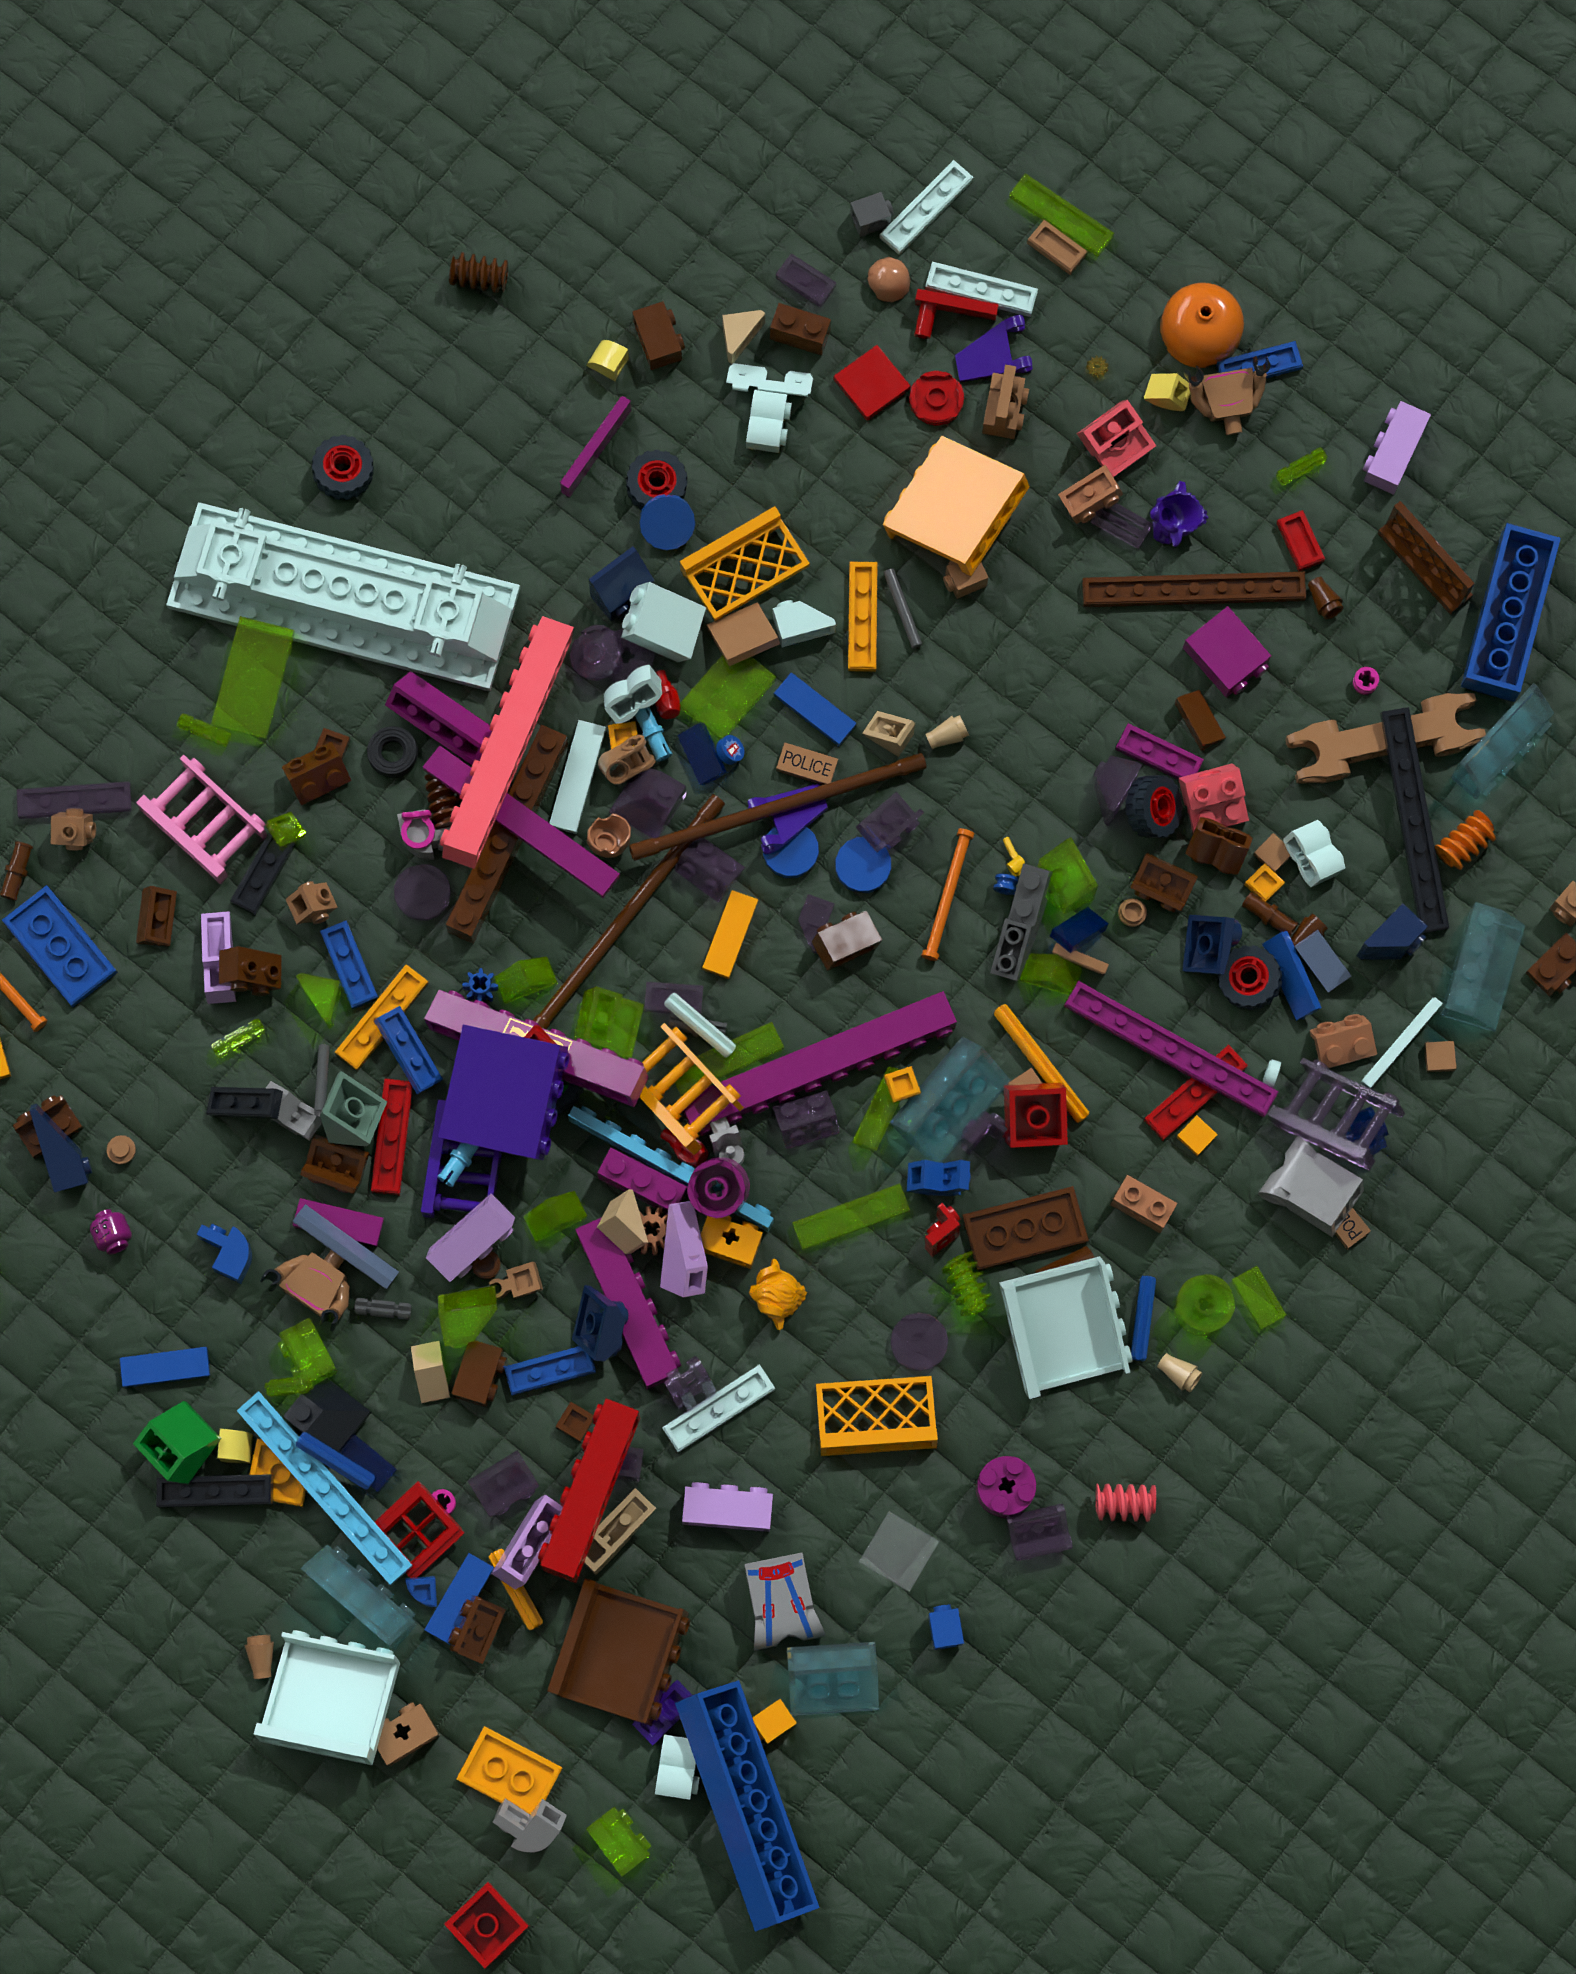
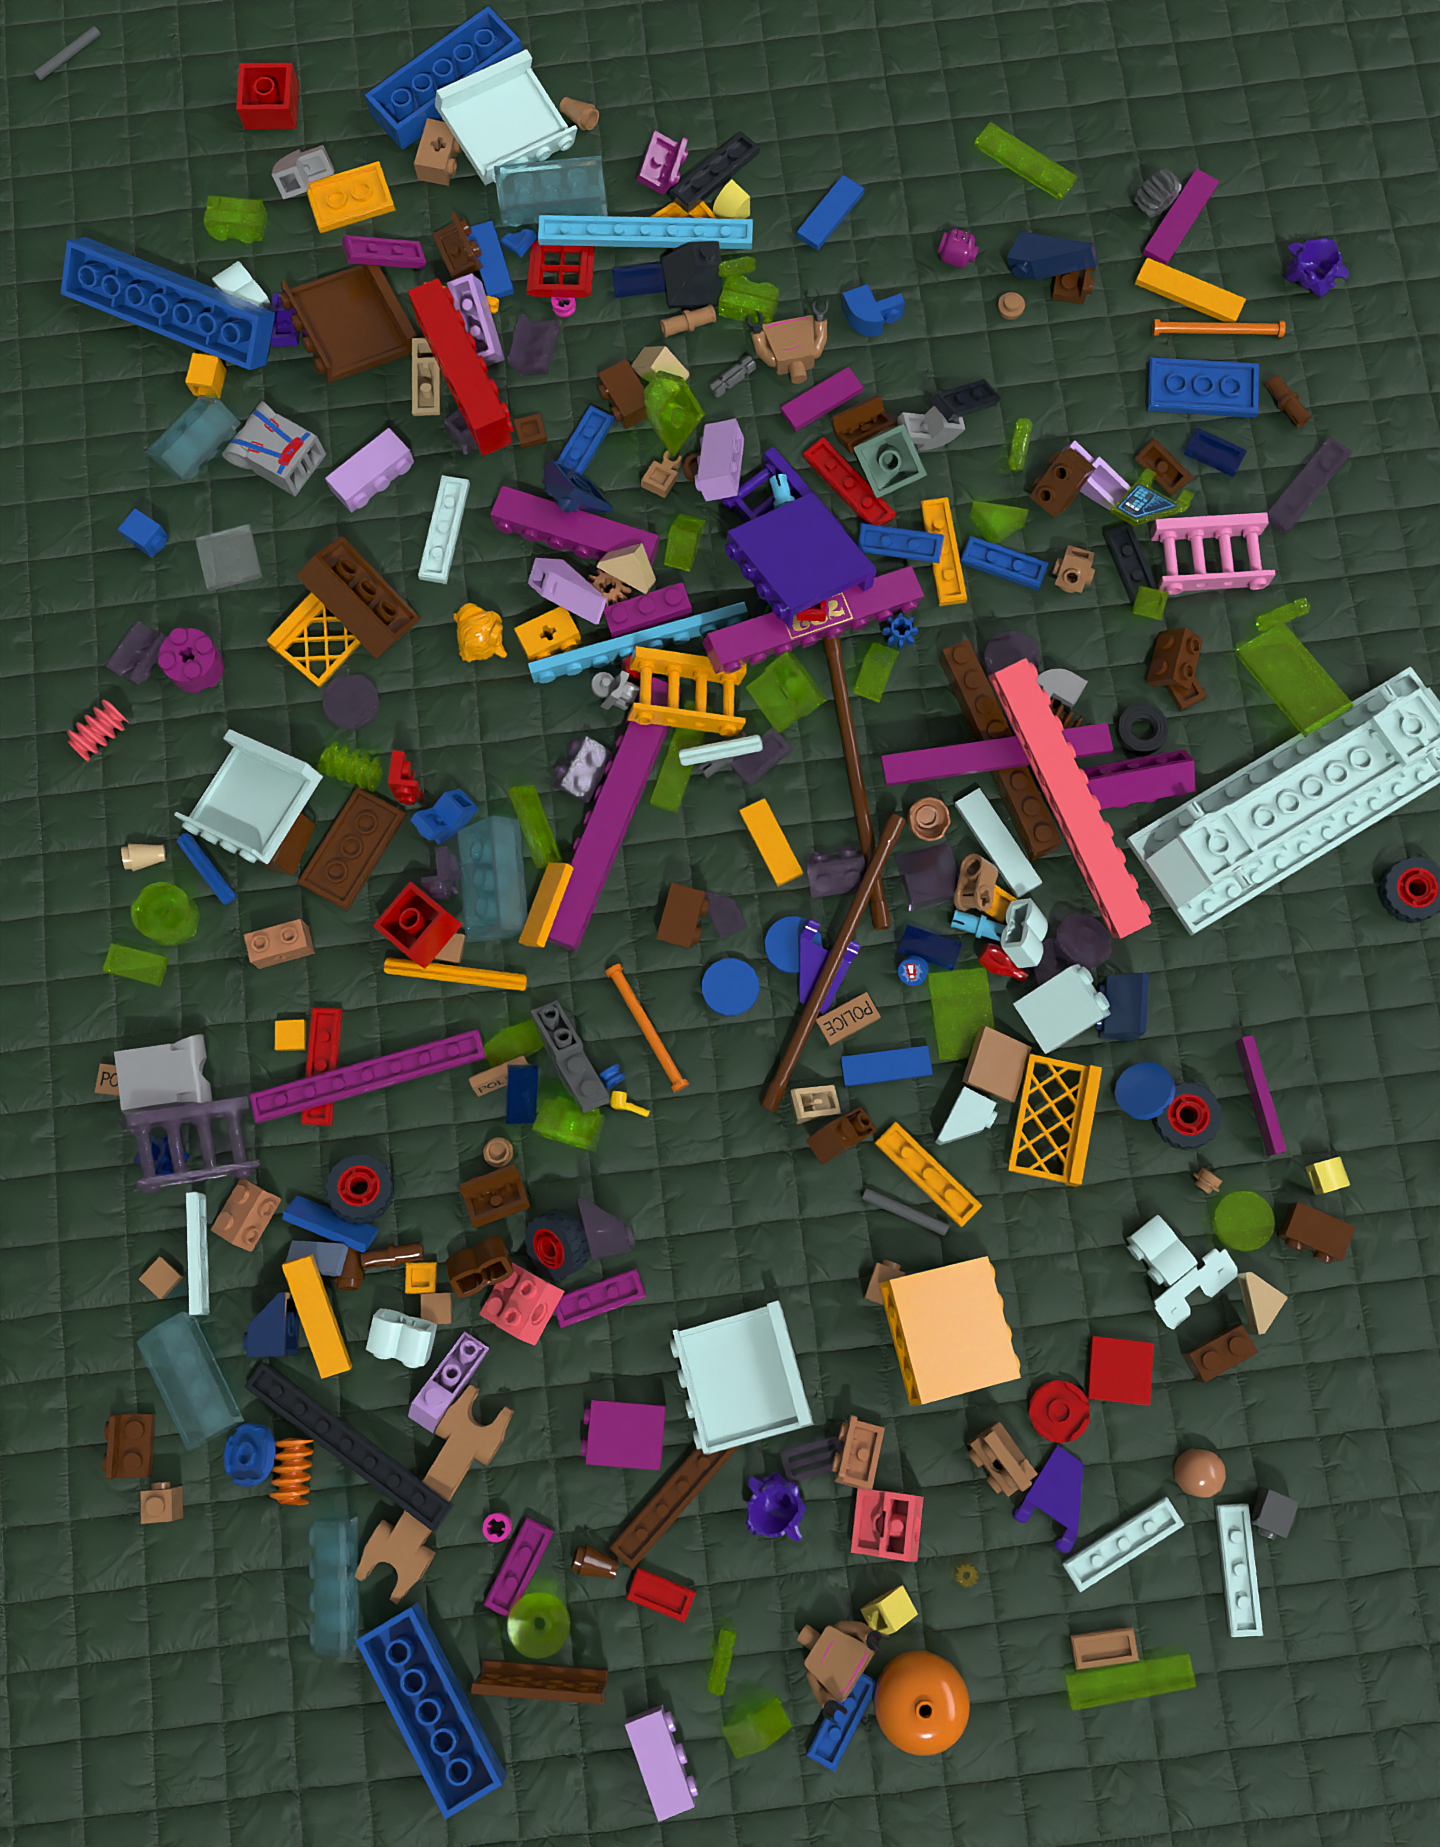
camera: 140 degrees right, 0 degrees up
medium nougat brick [51,808,96,850] -> none
green slope [133,1401,222,1484] -> none
sand blue tile [293,1204,399,1289] -> none
blue axle [296,1432,375,1489] -> none
dark grey bar [314,1044,330,1117] -> none
dark pink piece [401,810,435,849] -> none
clear purple brick [664,1355,717,1411] -> none
magenta brick [687,1157,750,1218] -> none
clear purple plate [776,253,836,308] -> none
clear neon green tile [792,1183,910,1250] -> none
clear purple bracket [856,791,924,852] -> none
light orange tile [884,1066,921,1103] -> none
red piece [914,289,999,339] -> none
tan cone [925,715,969,749] -> none
reddish brown slope [1175,690,1226,751] -> none
dark blue slope [1182,915,1242,975] -> none
light aqua tile [1262,1059,1281,1088] -> none
none -> blue tile [224,1422,276,1487]
none -> light orange tile [281,1253,352,1379]
none -> reddish brown slope [296,536,421,659]
none -> magenta tile [342,235,426,269]
none -> blue brick [365,6,523,150]
none -> lavender slope [408,1332,489,1433]
none -> magenta tile [484,1516,555,1620]
none -> clear neon green dish [507,1592,570,1659]
none -> light orange tile [518,862,574,948]
none -> magenta bracket [636,131,688,195]
none -> medium nougat pin [660,304,716,338]
none -> light aqua panel [670,1301,814,1455]
none -> clear neon green slope [722,1696,792,1759]
none -> reddish brown slope [806,1106,877,1165]
none -> flag [1110,468,1195,526]
none -> clear blue tile [1184,428,1247,477]
none -> medium nougat plate [1194,1167,1223,1194]
none -> clear neon green tile [1212,1190,1275,1252]

